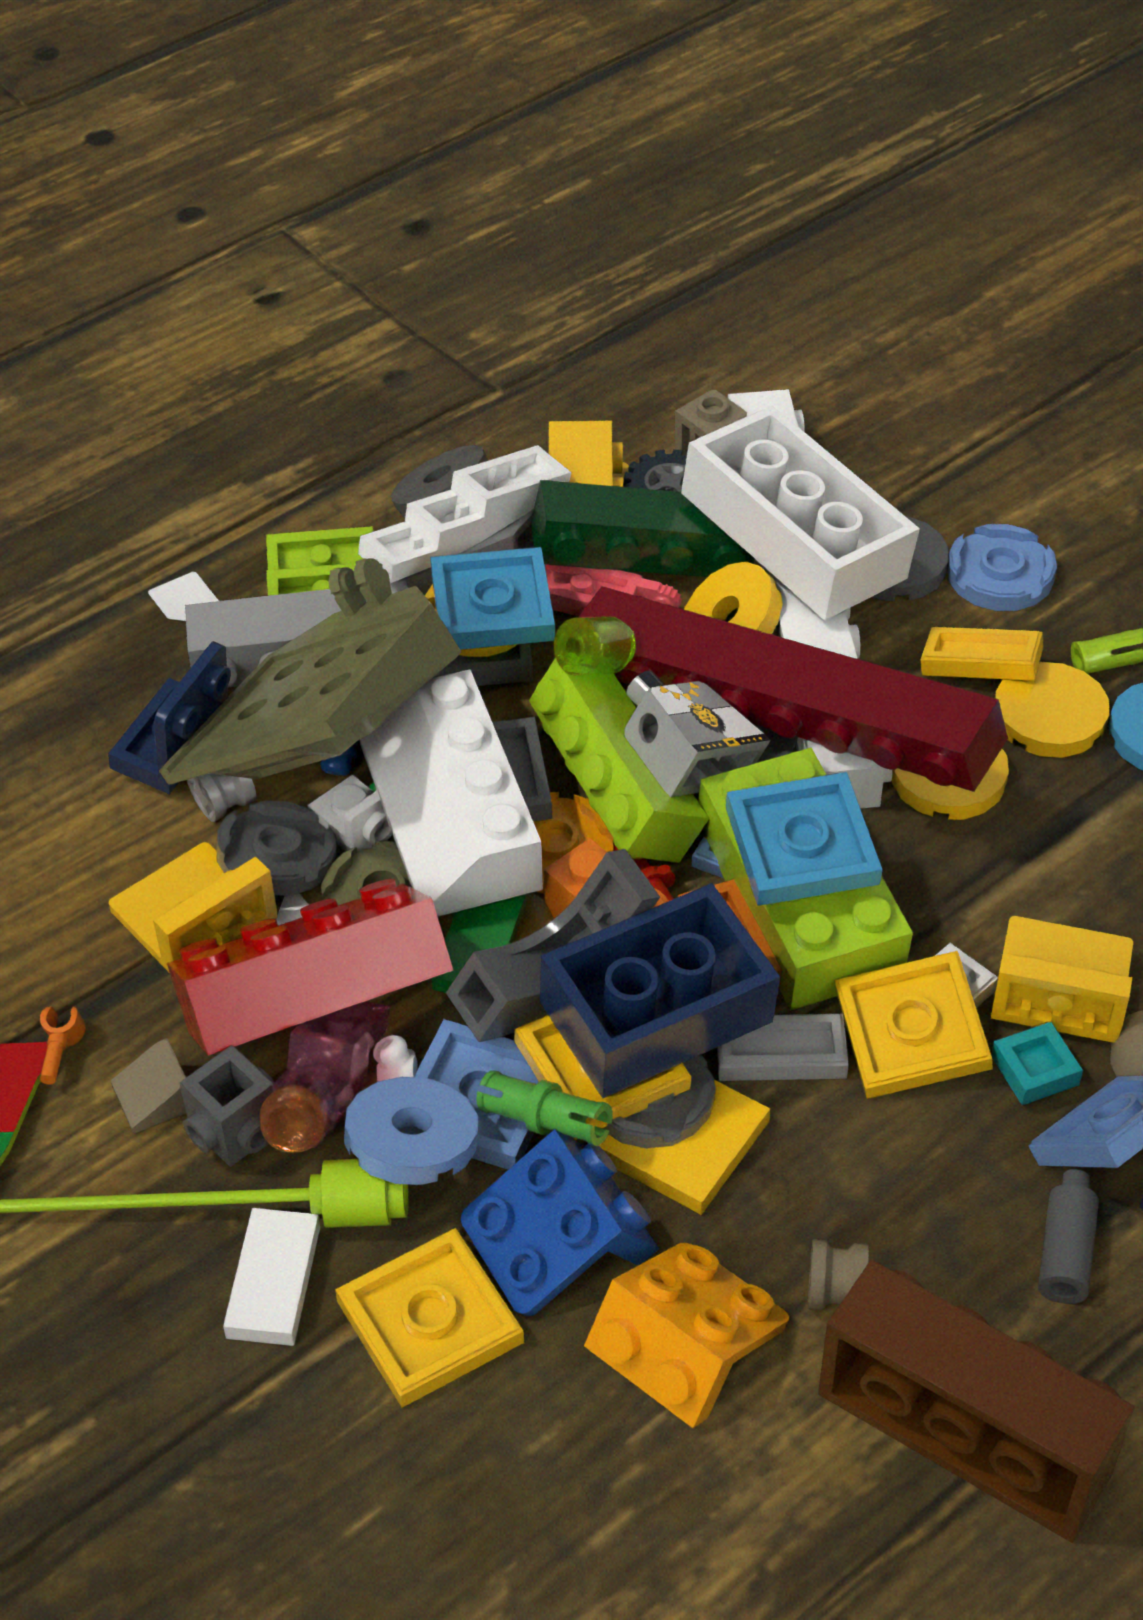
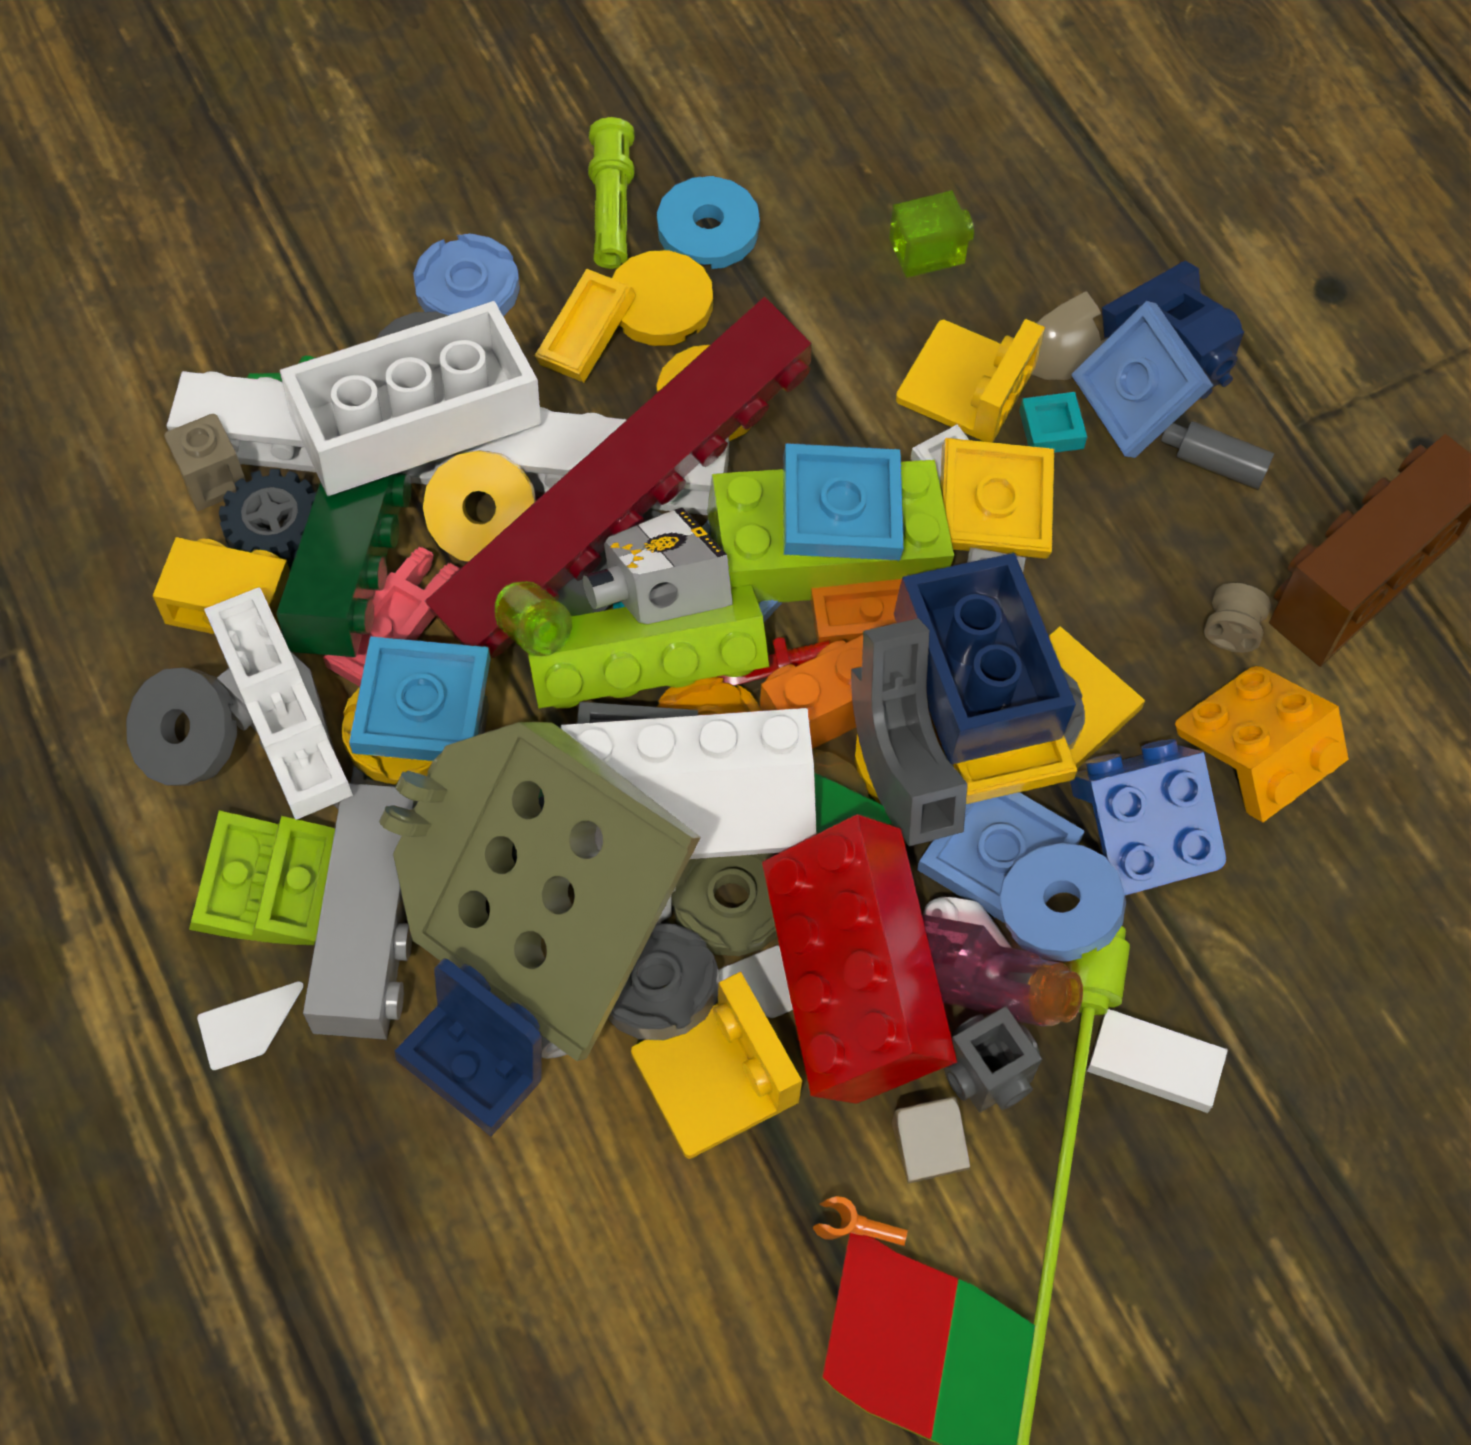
camera: 80 degrees left, 15 degrees up
yellow tile [335,1228,524,1408] -> none
bright green pin [476,1070,613,1146] -> none

